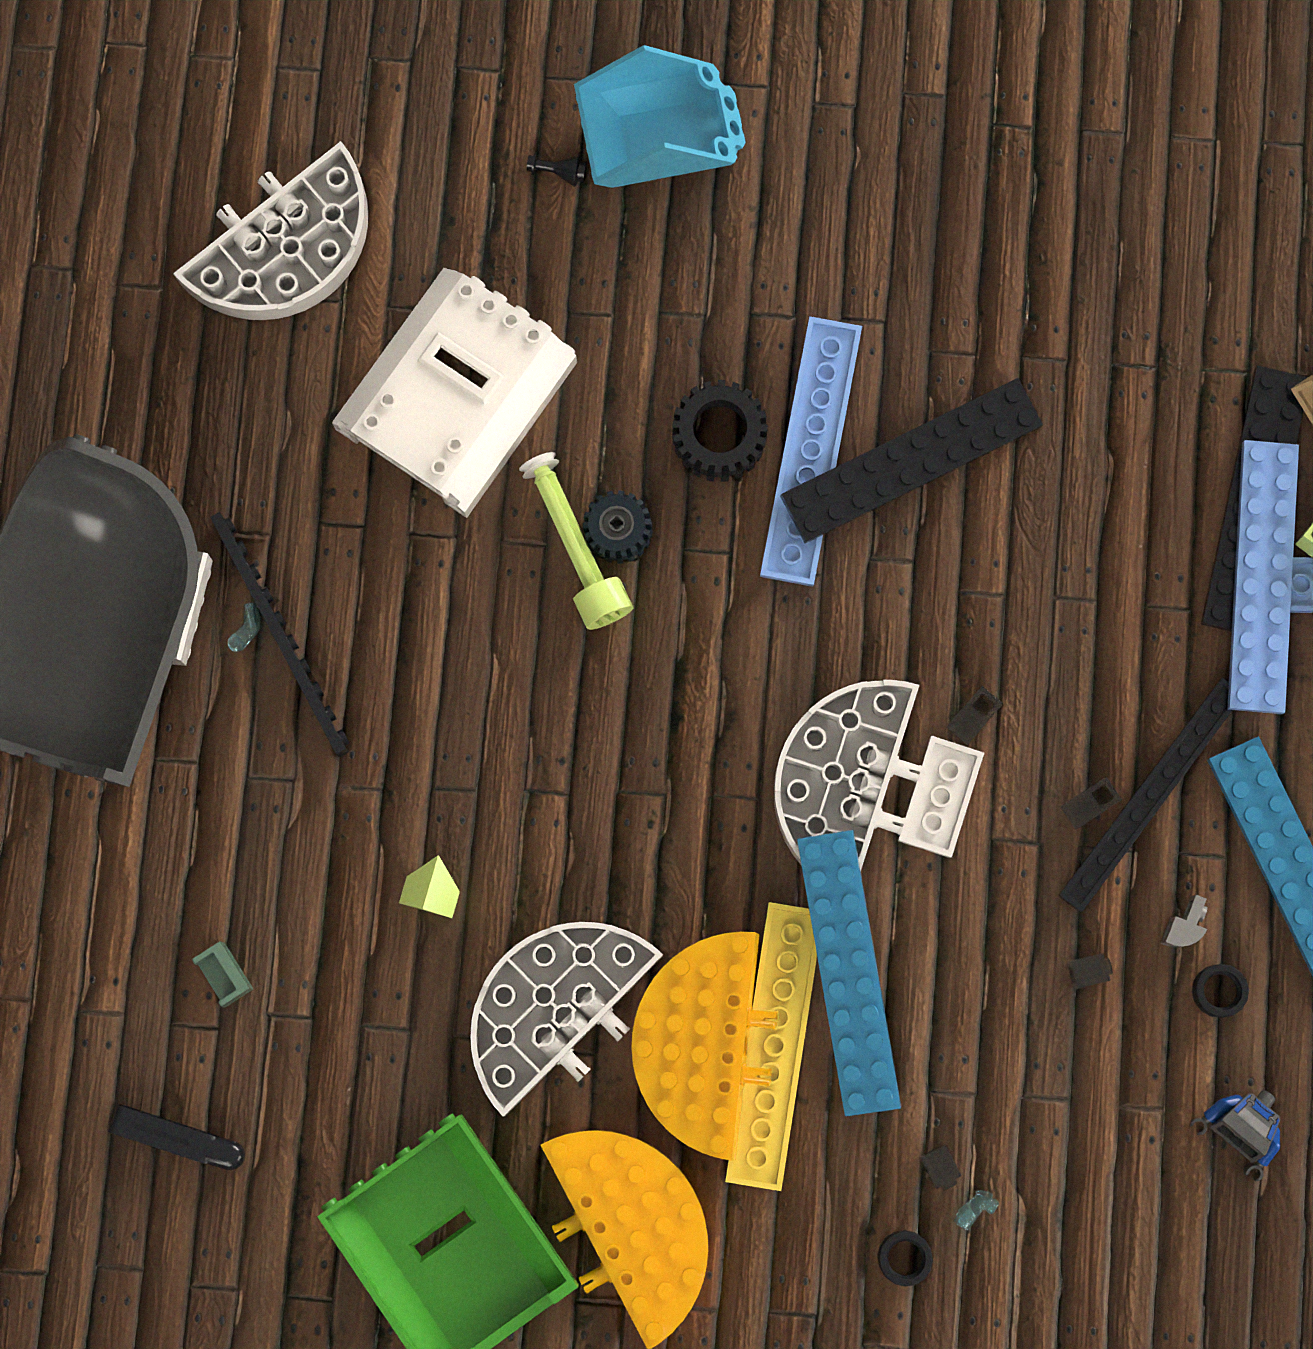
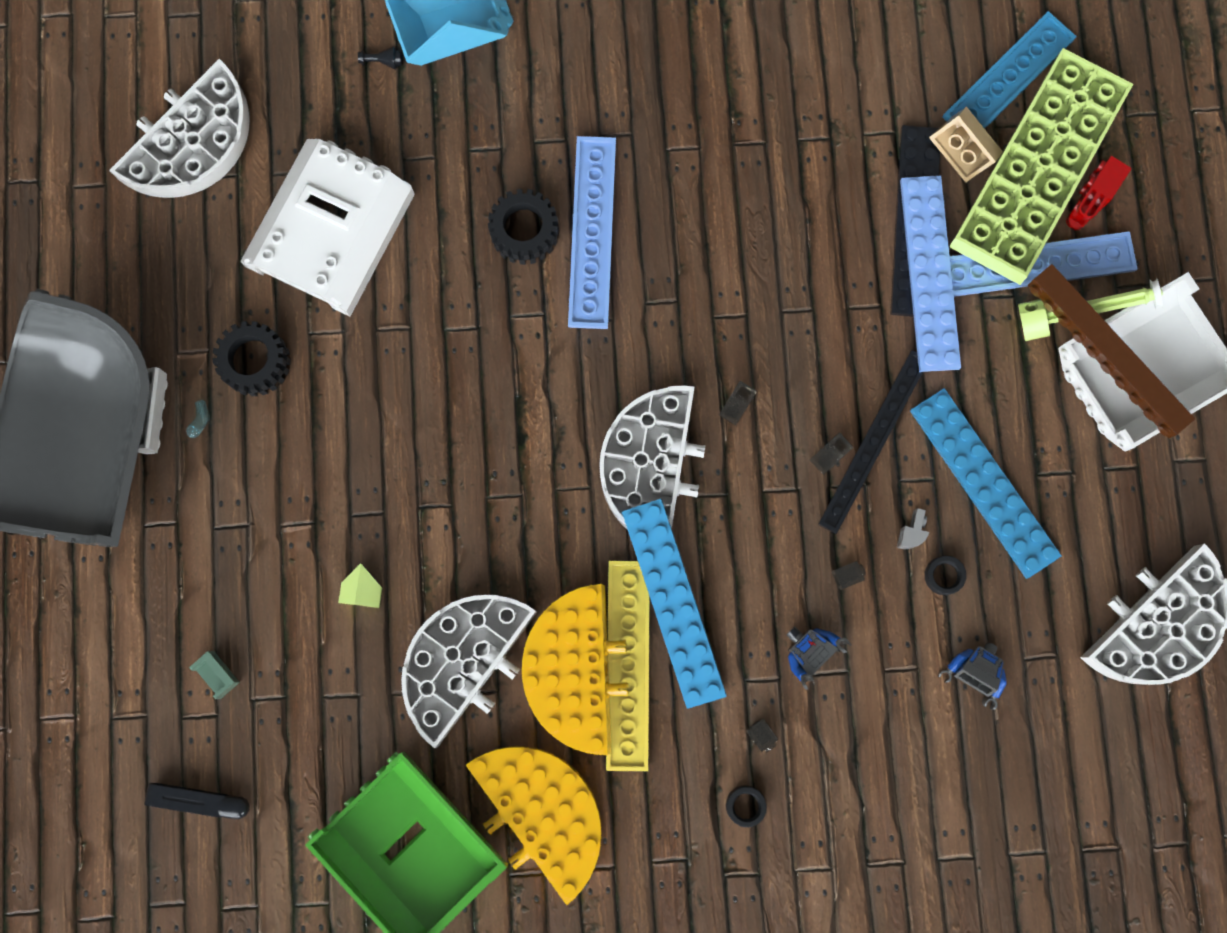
camera: 10 degrees left, 0 degrees up
black plate [210,512,350,757] -> none
yellowish green piece [519,452,634,630] -> none
black wheel [583,490,653,564] -> none
black plate [780,378,1043,544] -> none
white plate [898,736,984,858] -> none
clear light blue arm [954,1190,999,1231] -> none
none -> black tyre [212,321,291,396]
none -> torso [786,626,851,690]

